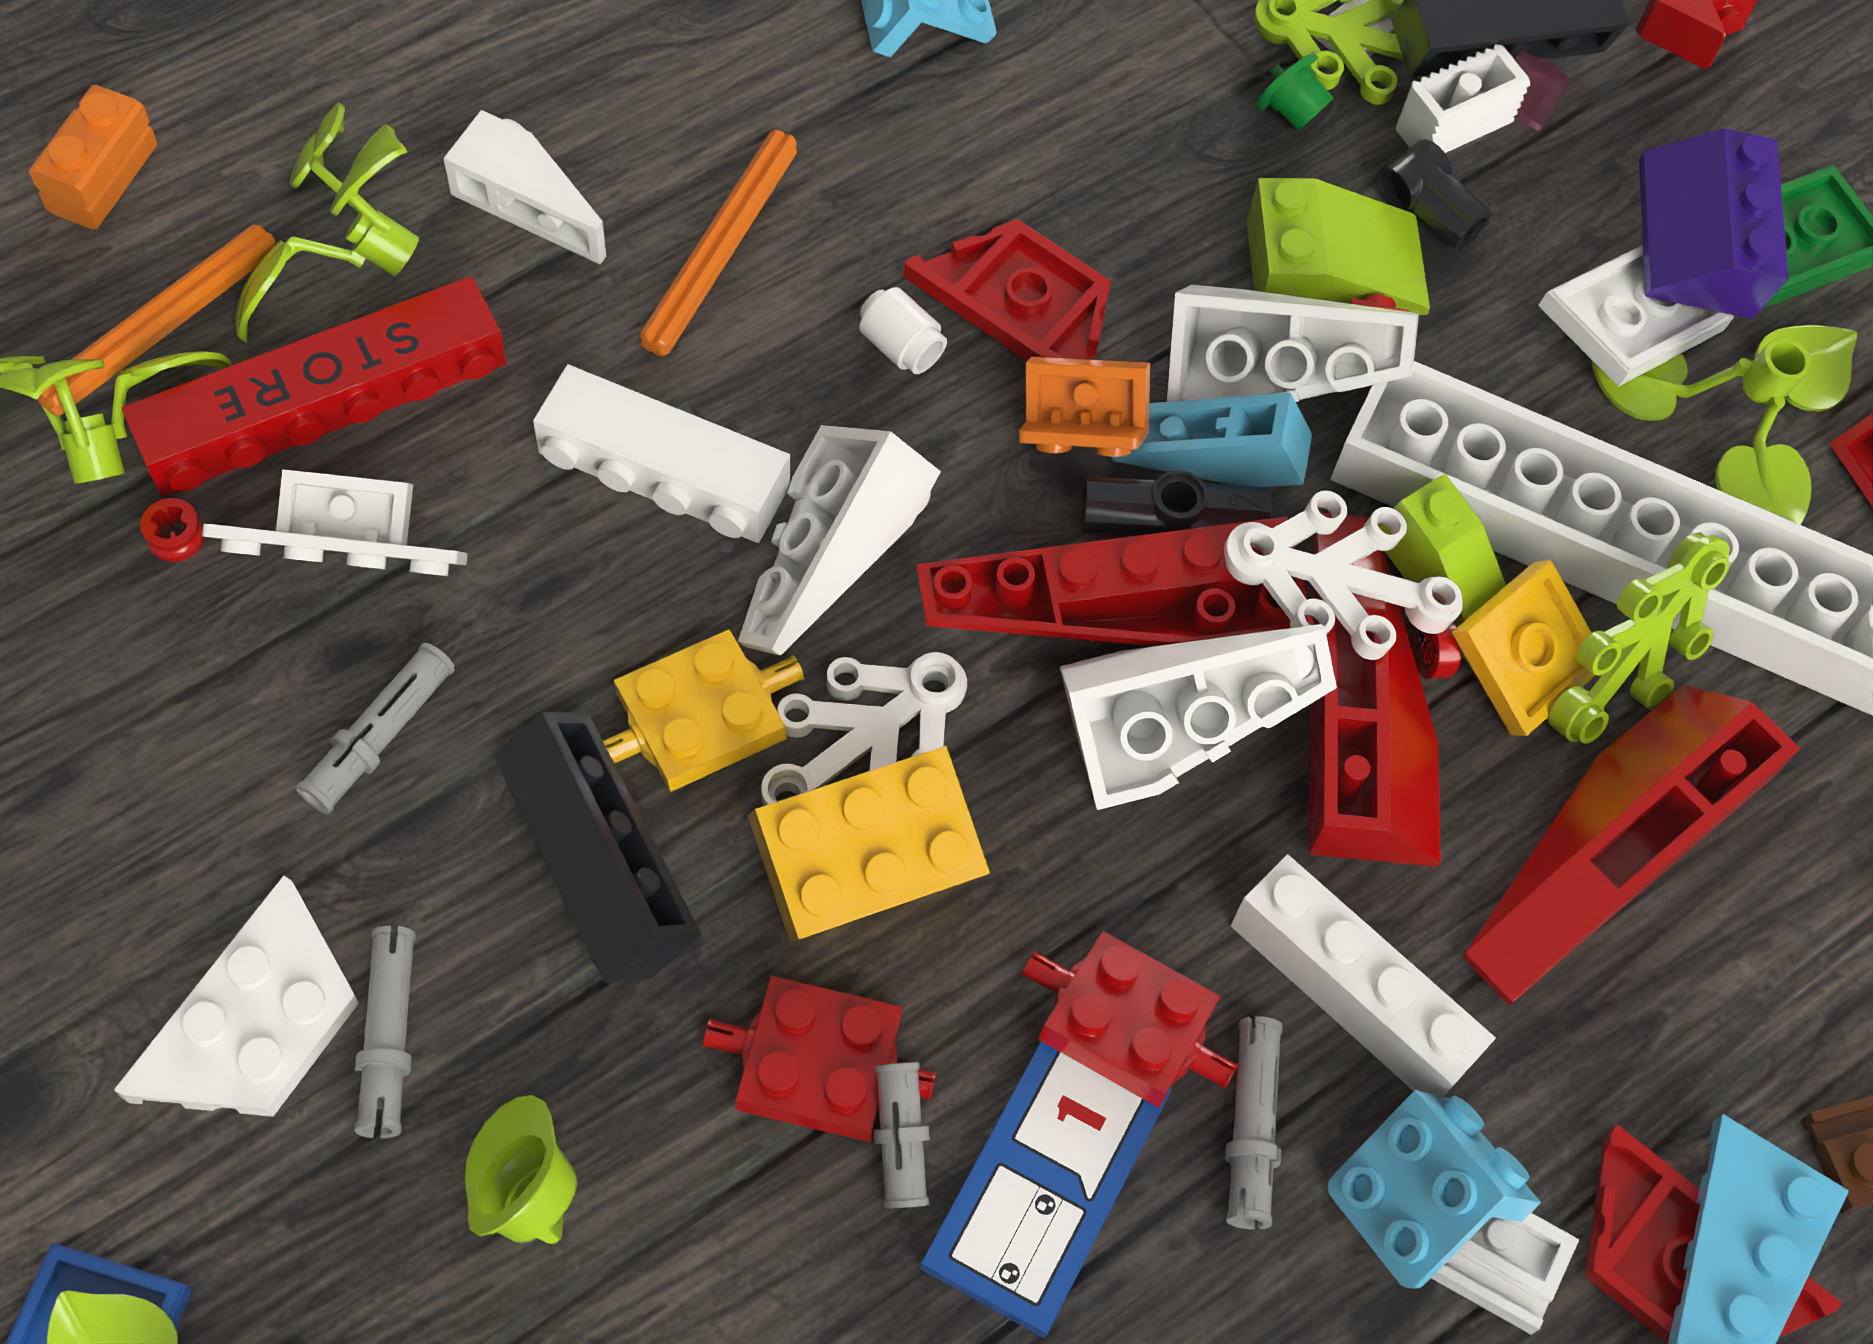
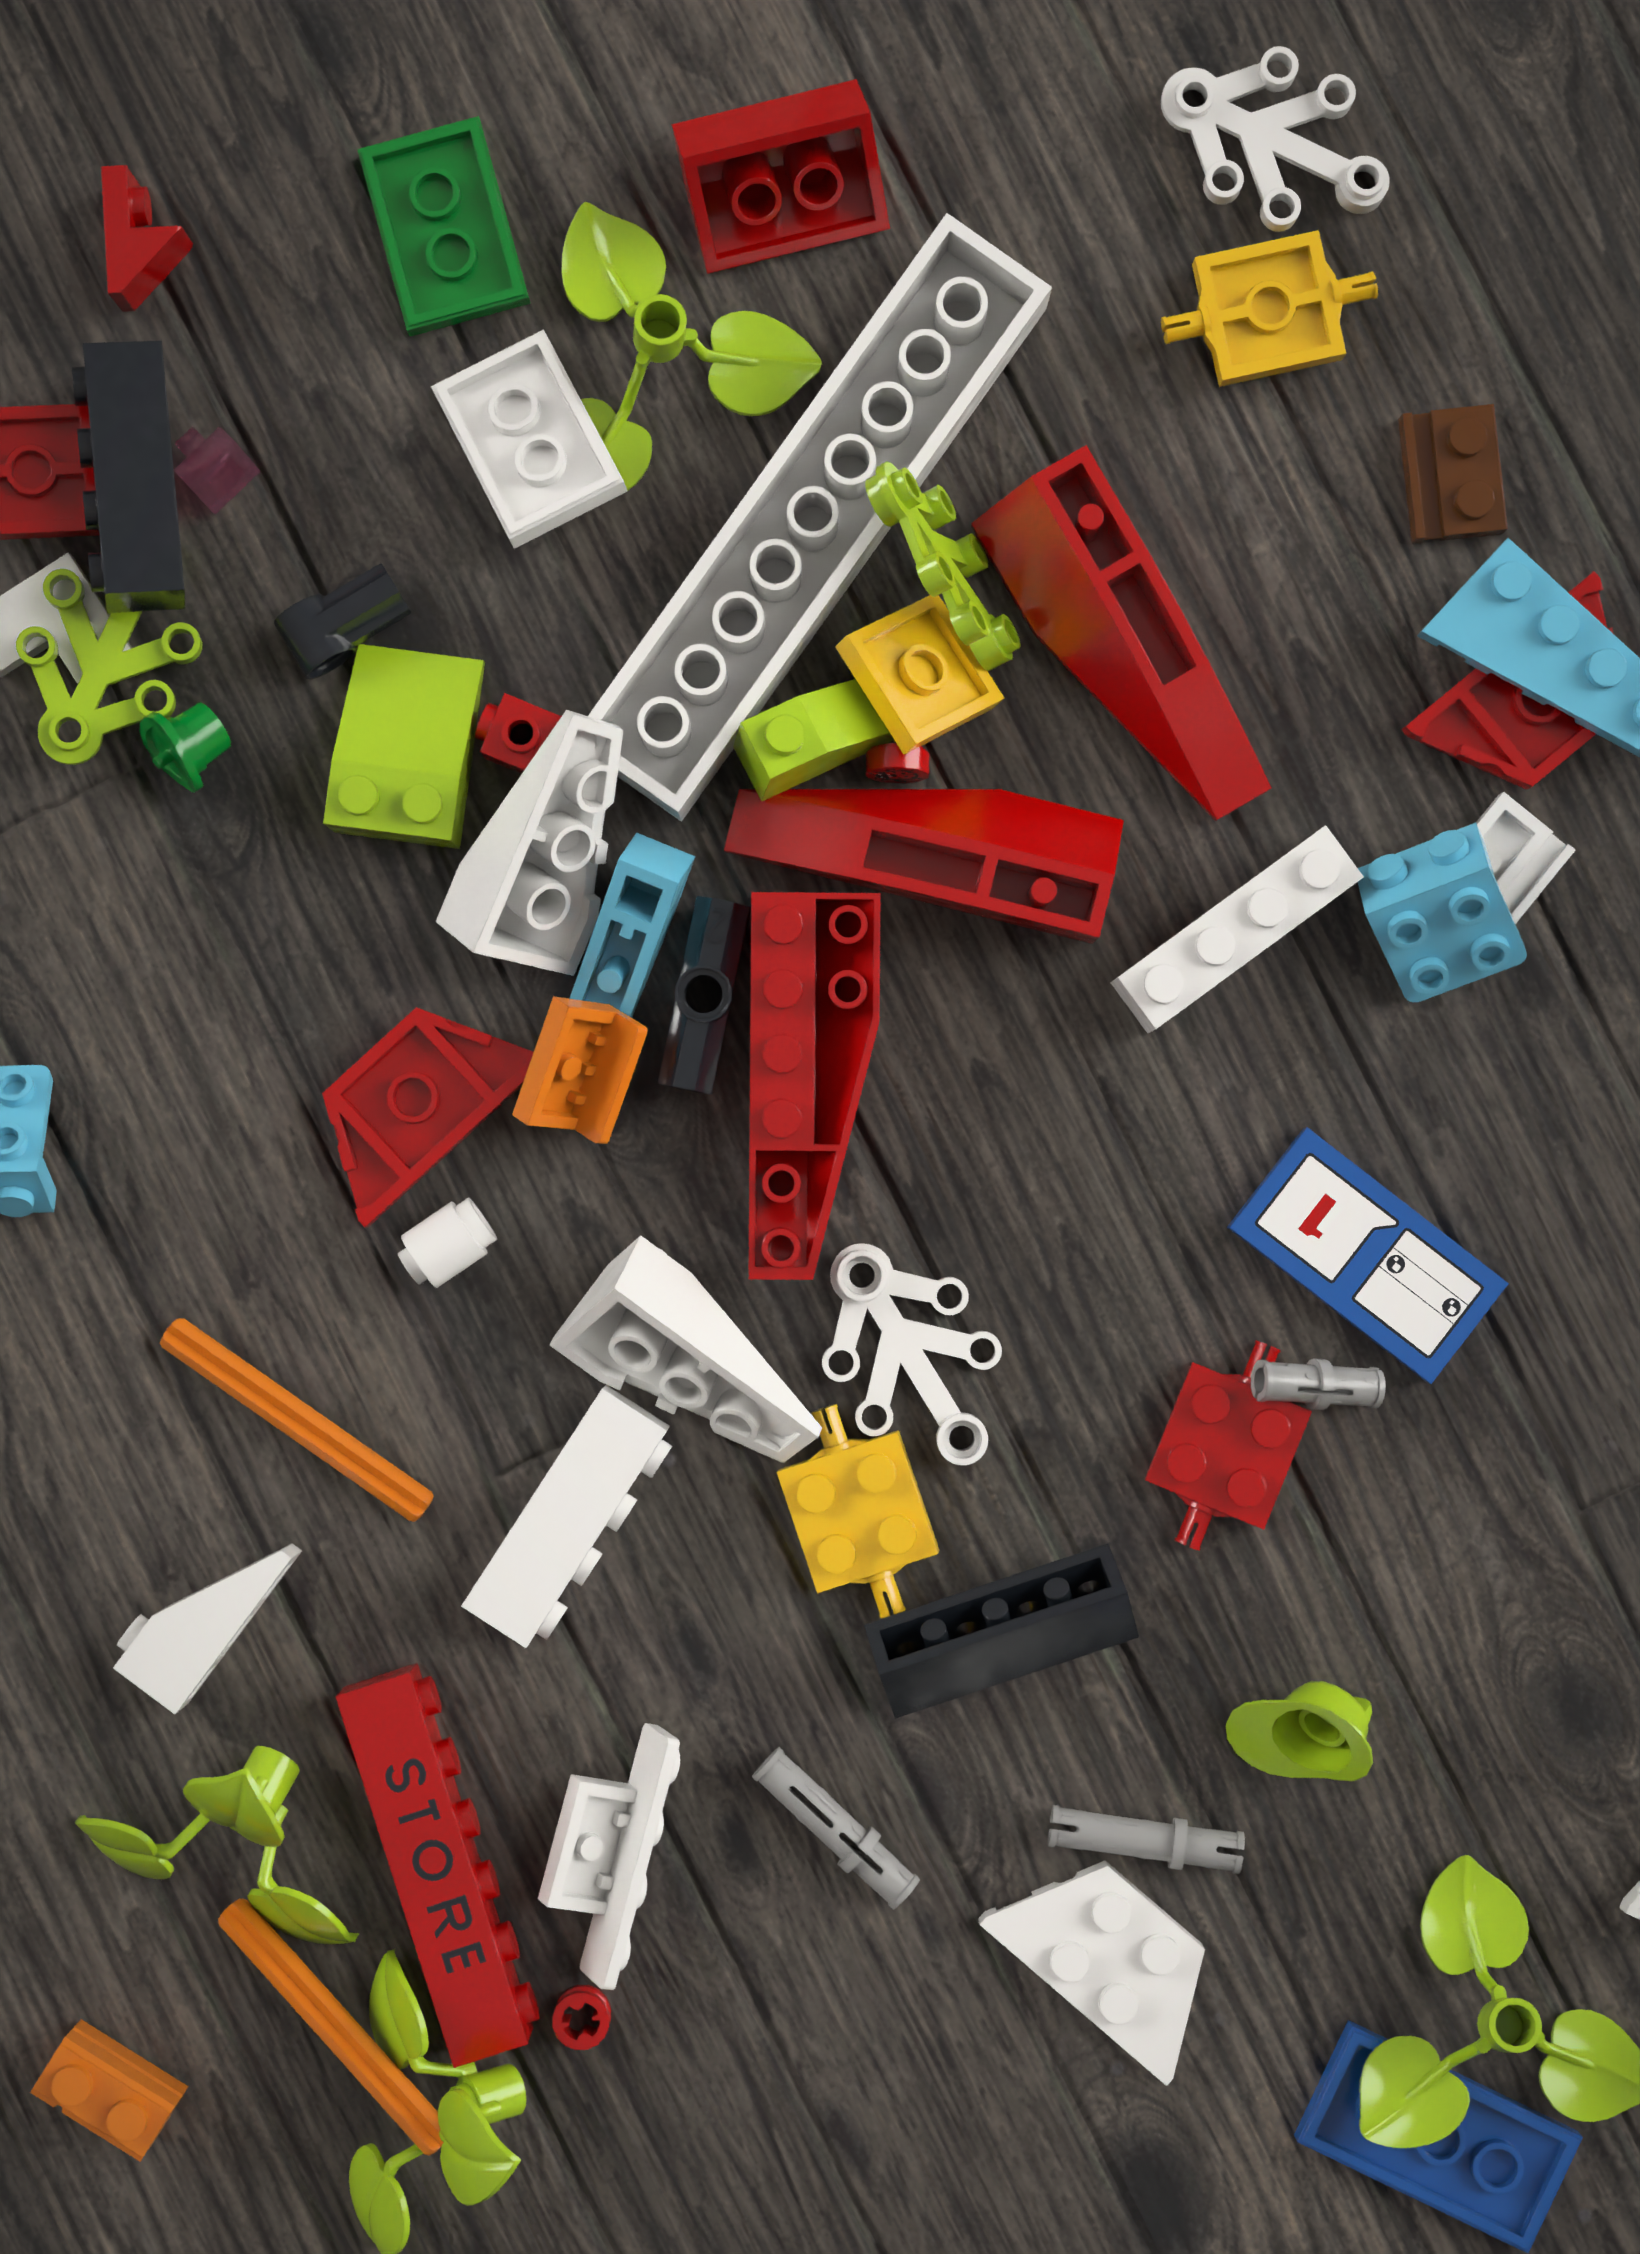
camera: 80 degrees left, 25 degrees up
yellow brick [748,746,990,942] -> none
red plate [1022,931,1239,1108] -> none
white wedge [1060,624,1337,810] -> none
white plant [1224,491,1462,660] -> none
light grey pin [1225,1016,1283,1230] -> none
white brick [1395,44,1531,153] -> none
dark purple slope [1639,128,1789,319] -> none

